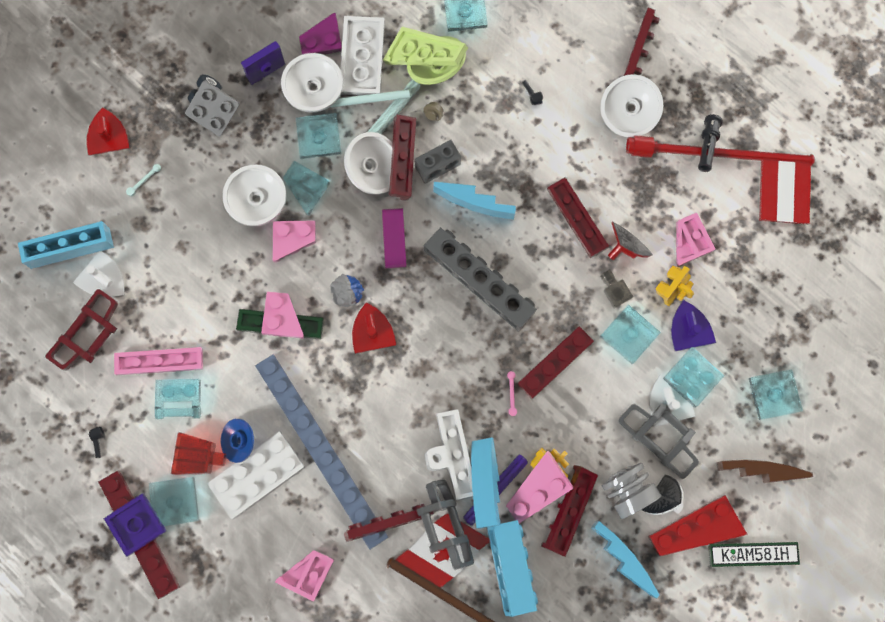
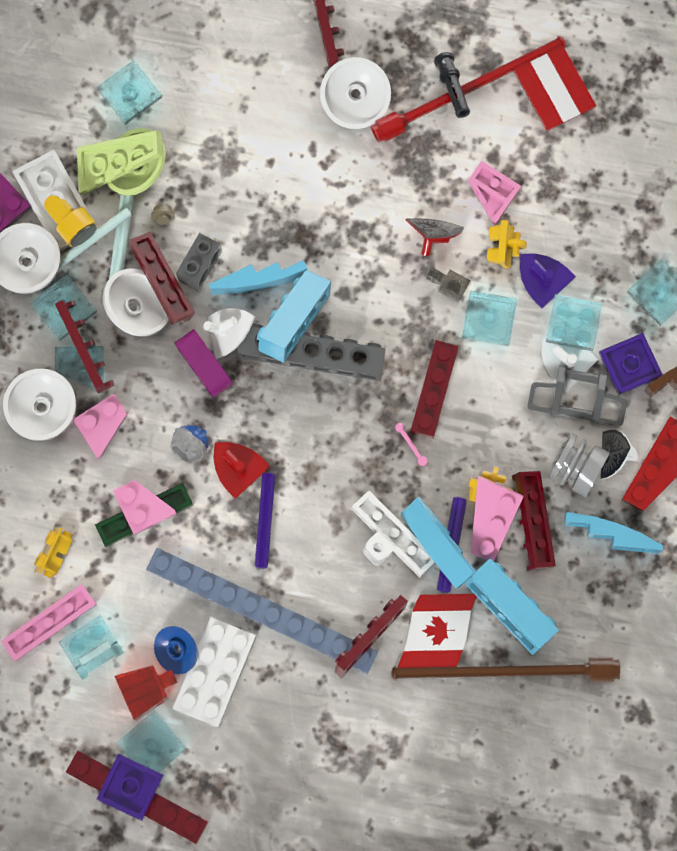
camera: 25 degrees left, 0 degrees up
black hand [89,426,105,459] -> none
bright pink wing [275,550,334,602] -> none
dark grey bar [417,480,474,570] -> none
black hand [522,80,543,105] -> none
dark red plate [547,177,609,259] -> none
none -> yellow hinge [34,527,73,579]
none -> yellow piece [44,195,97,247]
none -> dark red hinge [55,300,115,394]
none -> white shield [203,308,255,360]
none -> dark purple axle [255,473,275,569]
none -> medium azure brick [257,270,331,363]
none -> dark purple plate [599,333,663,396]

